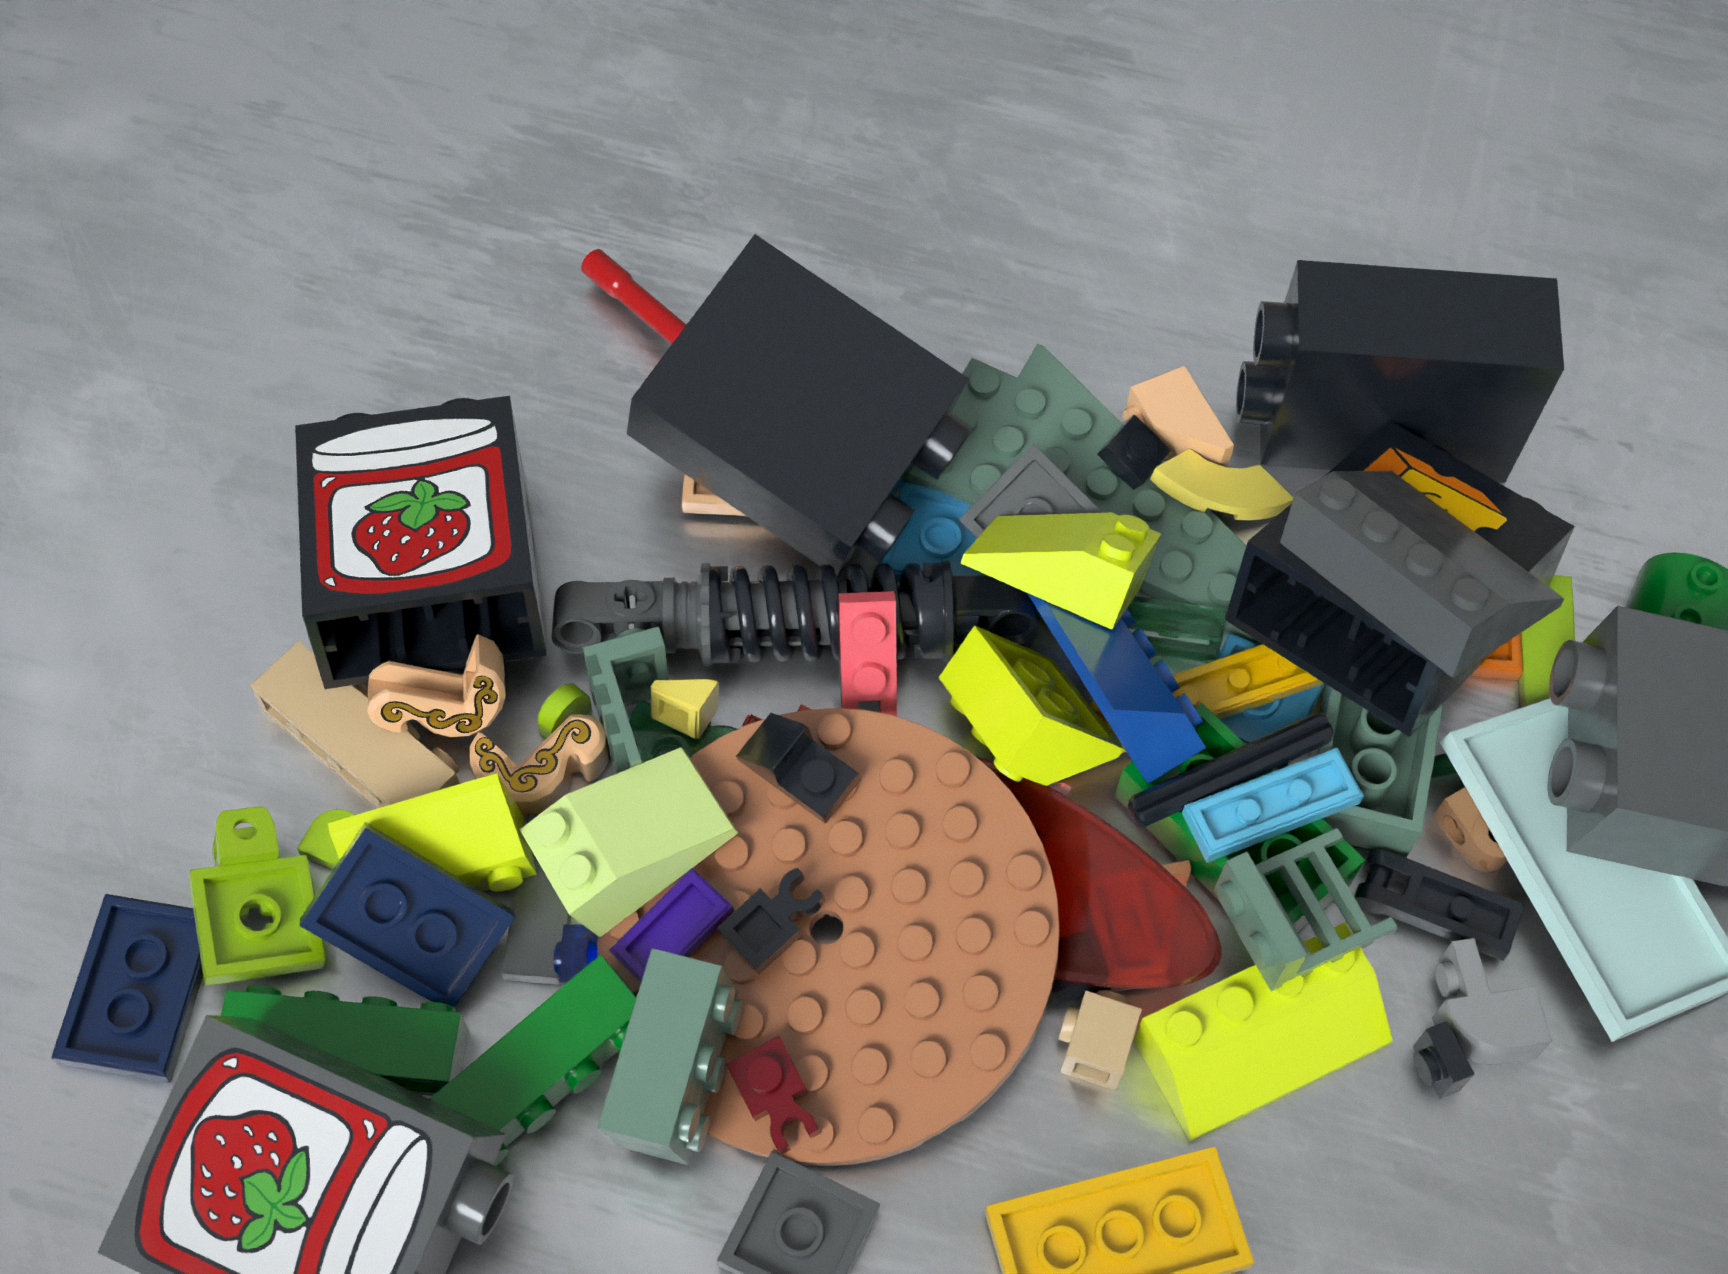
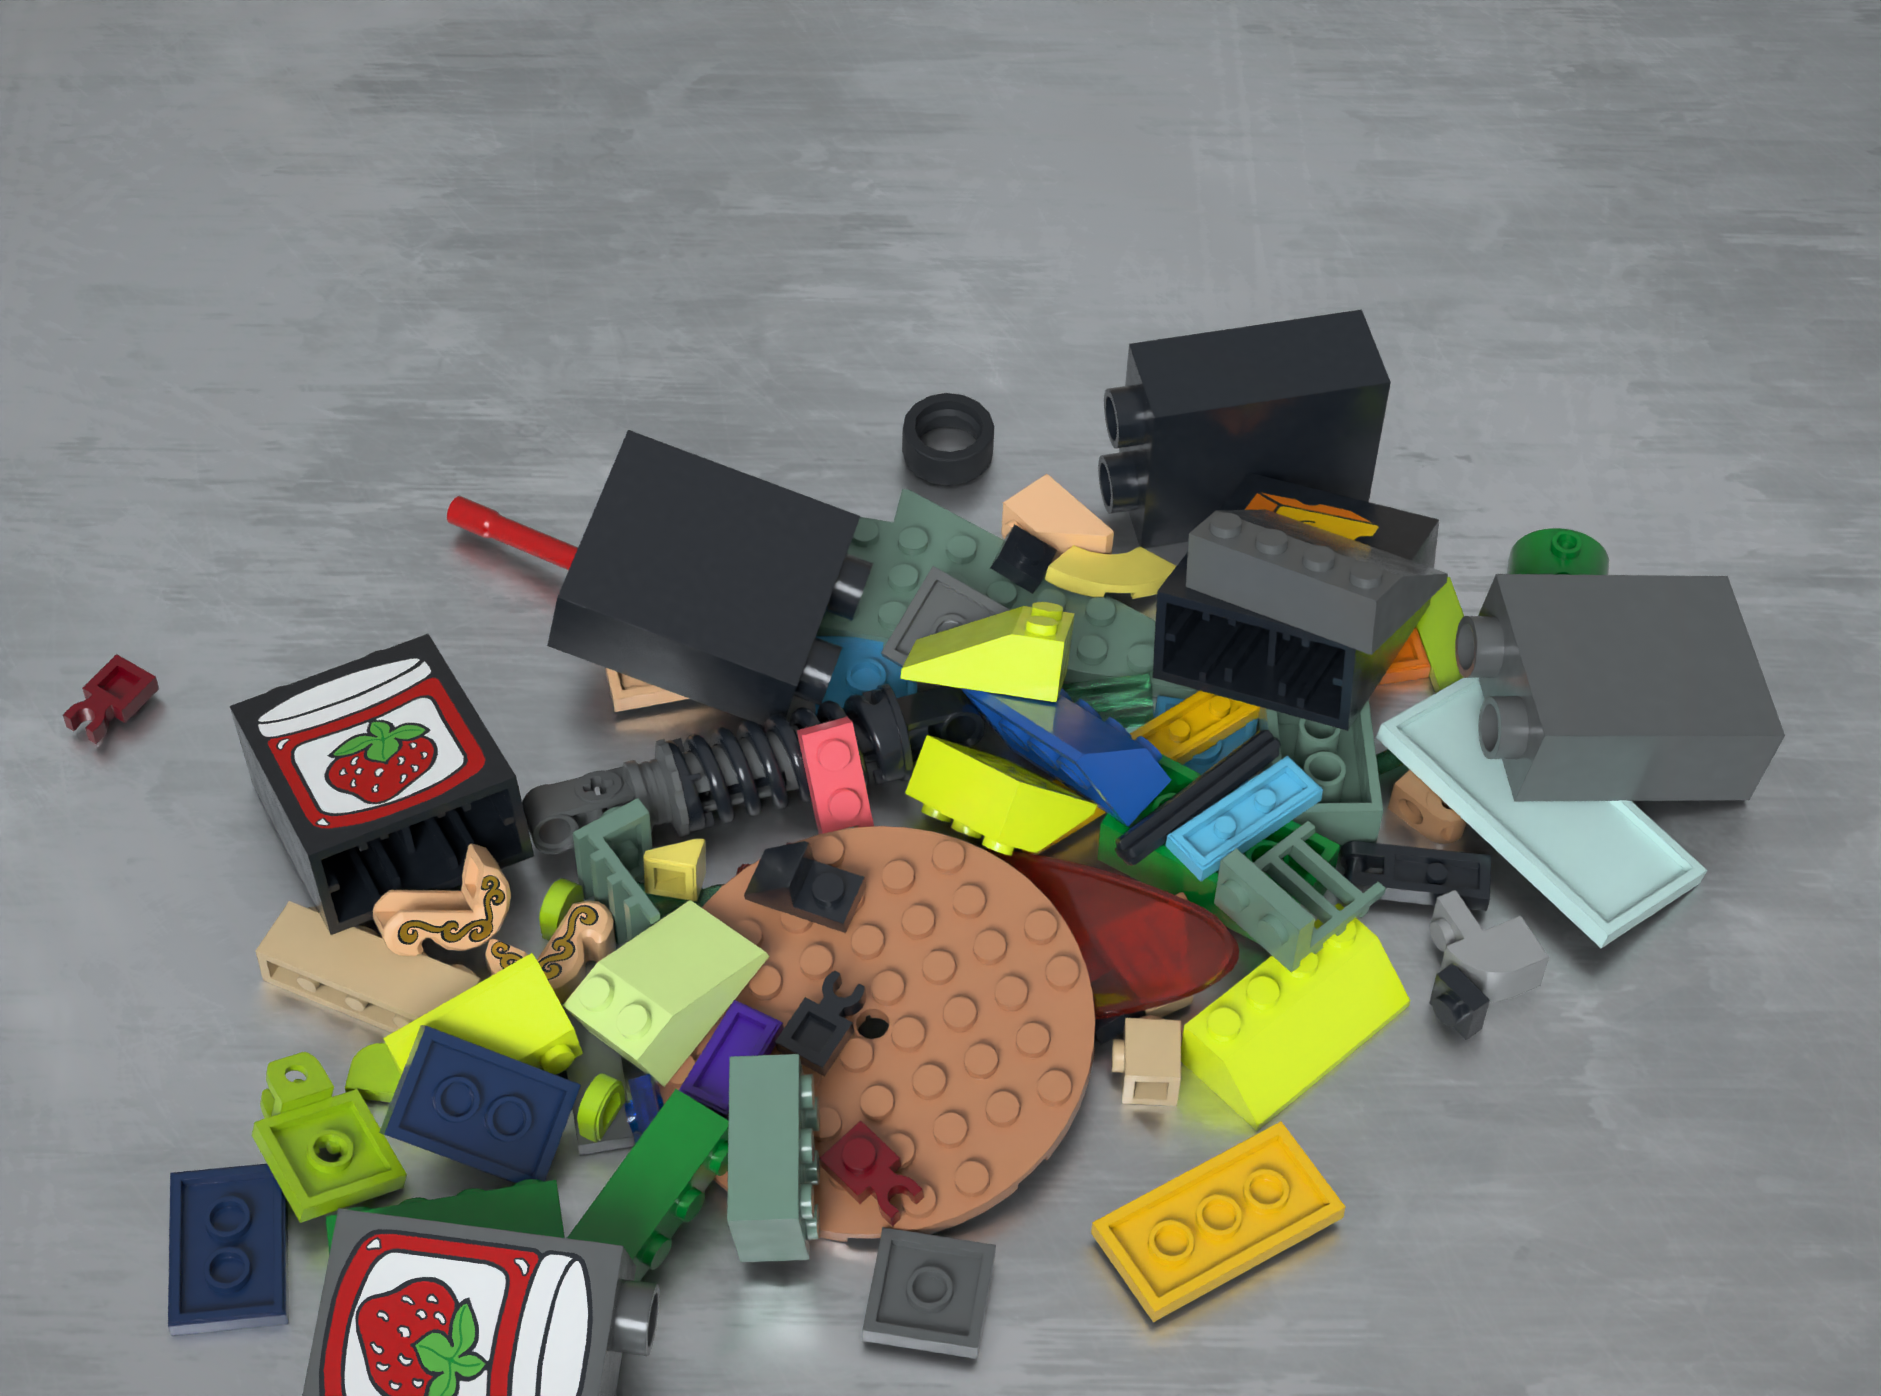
camera: 15 degrees left, 10 degrees down
none -> dark red plate [63,654,159,744]
none -> lime tile [577,1073,626,1143]
none -> black tyre [902,393,995,485]

